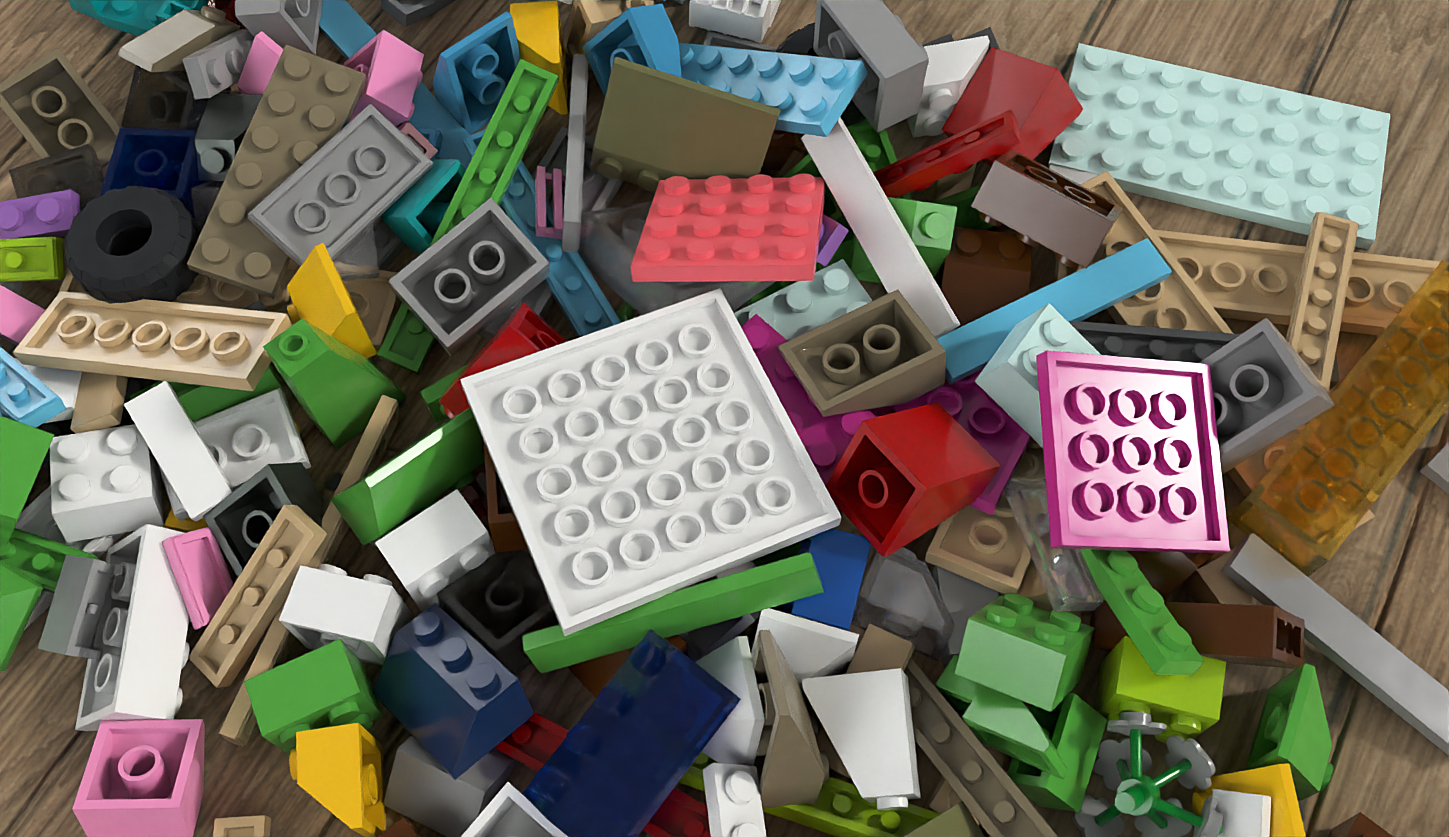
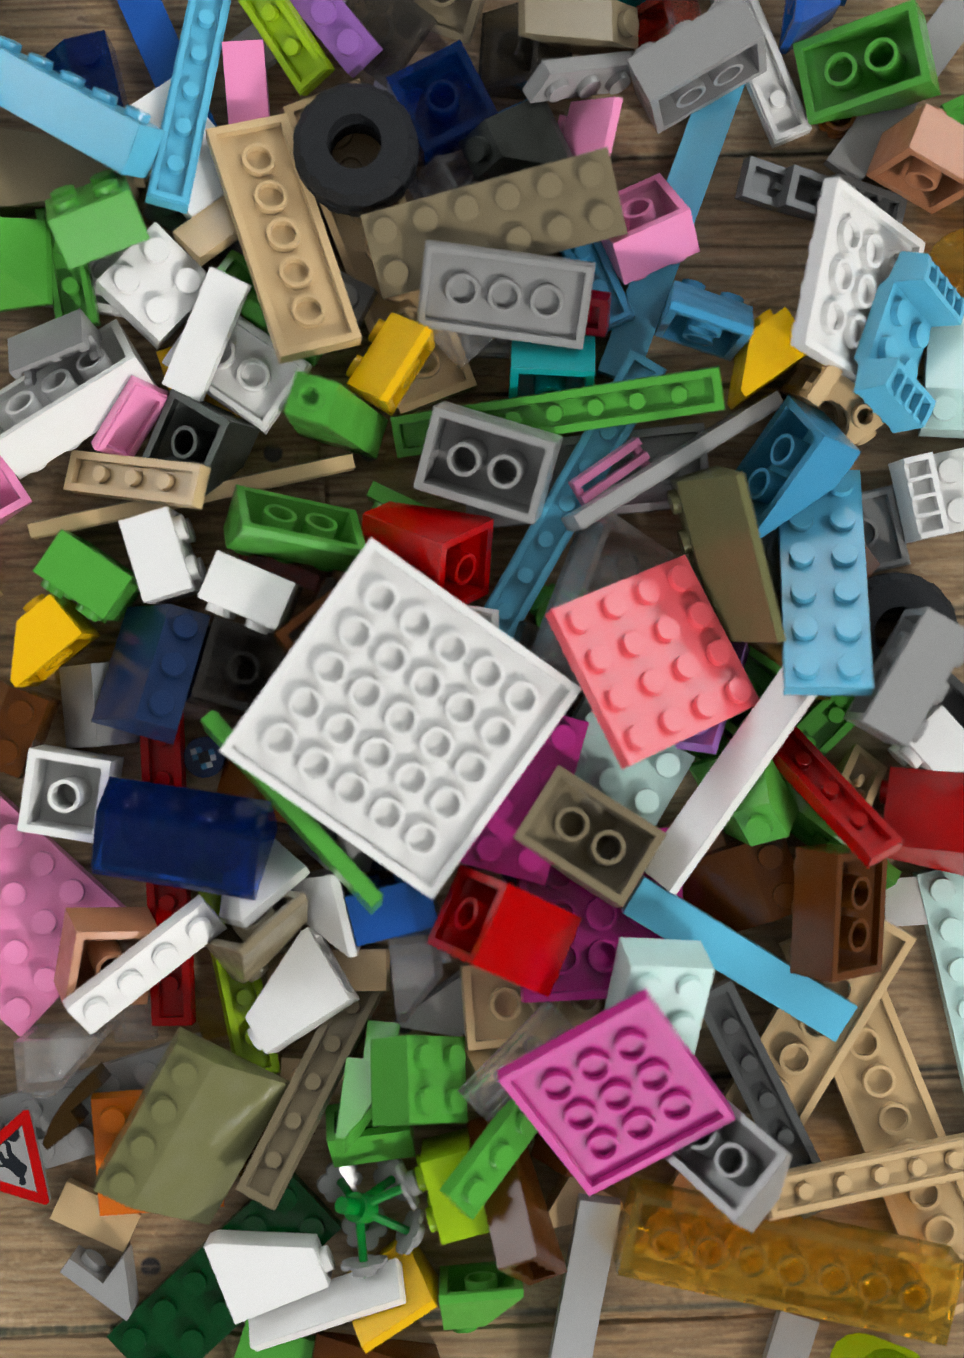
camera: 60 degrees right, 25 degrees up
none -> dark blue tile [184,736,227,778]

